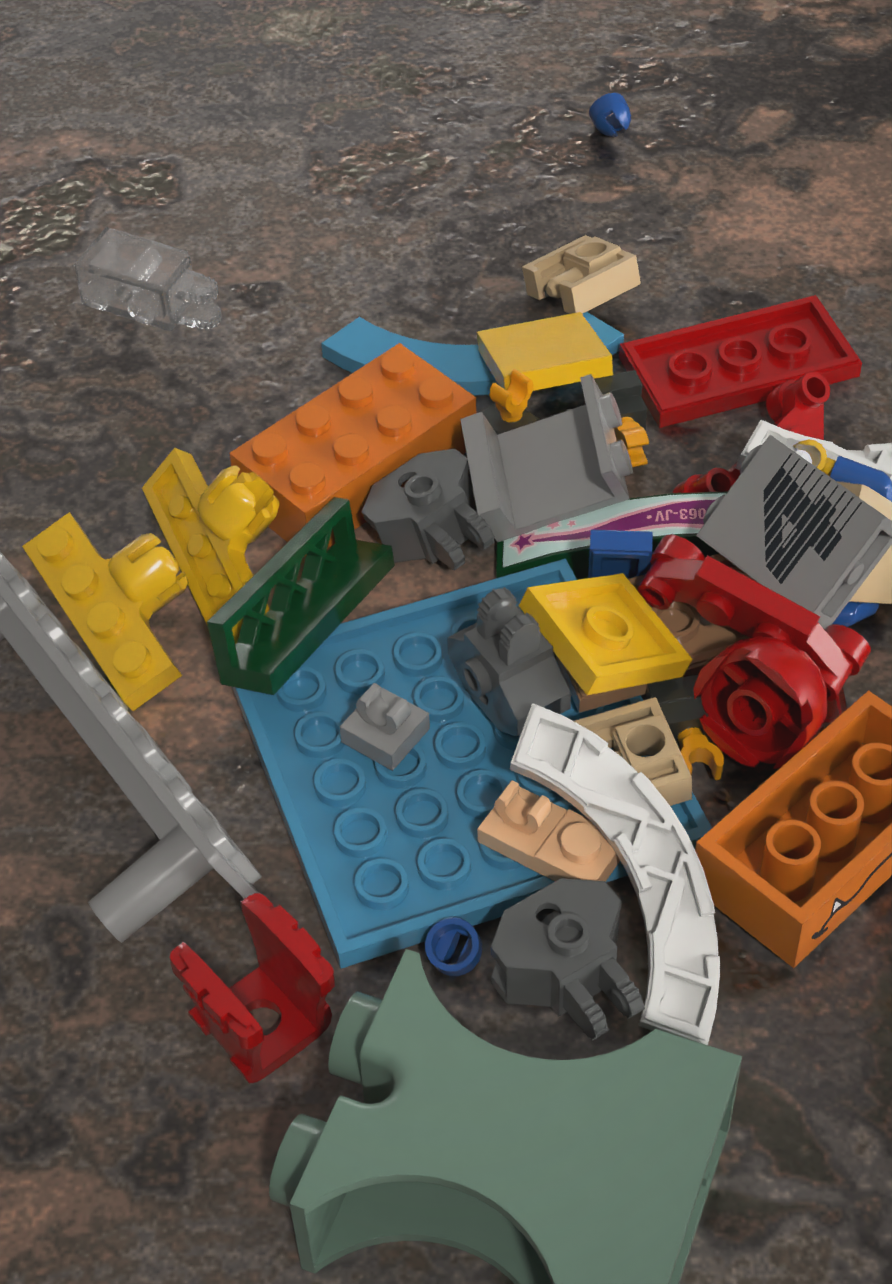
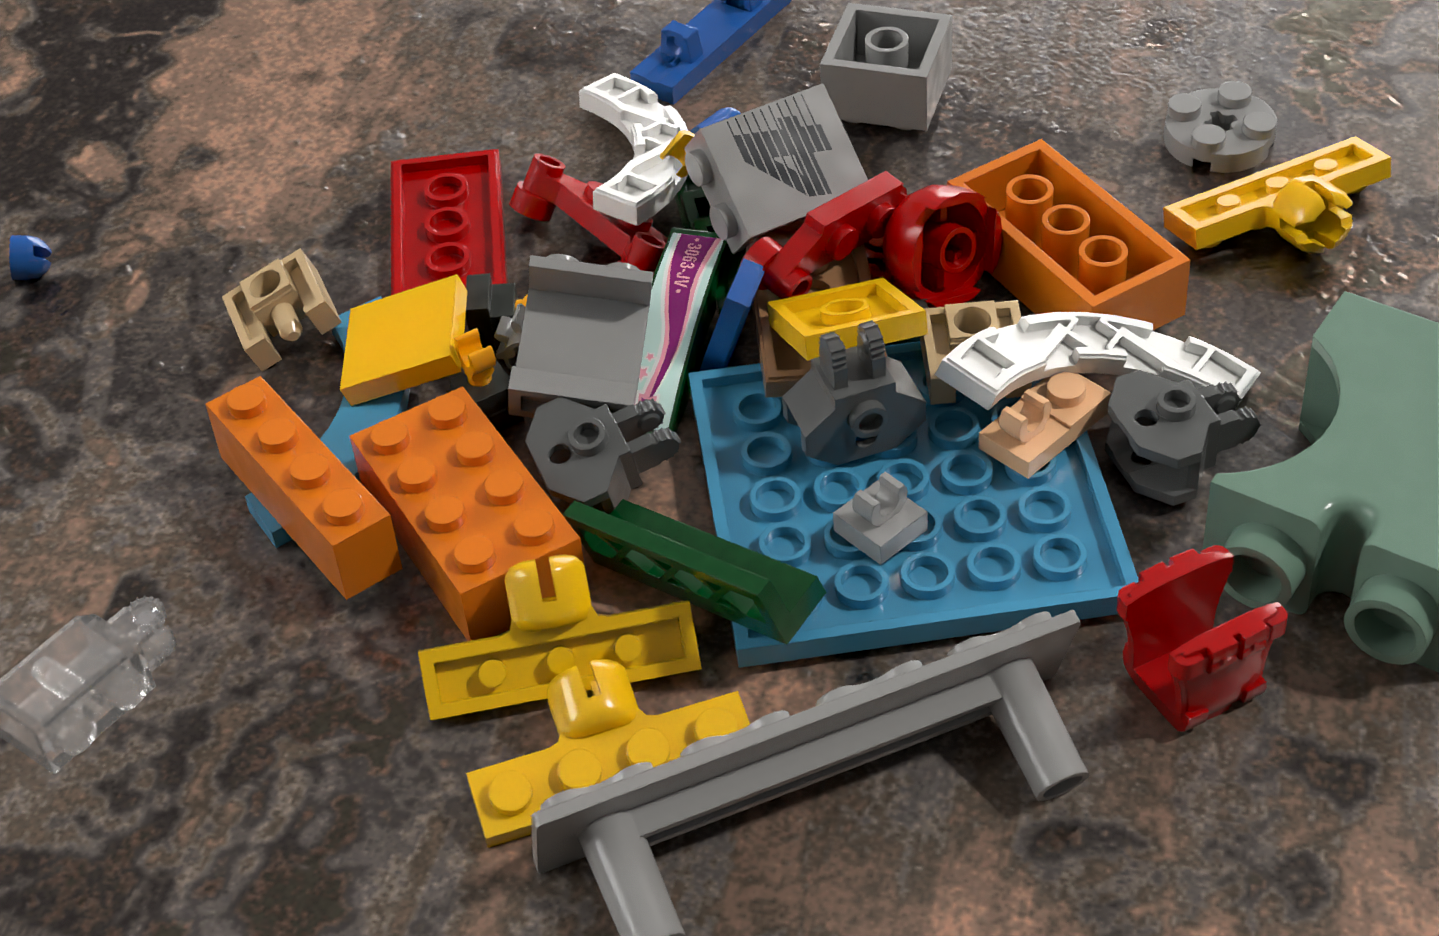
camera: 75 degrees left, 5 degrees down
blue hinge [425,918,482,976] -> none
none -> orange brick [205,376,403,600]

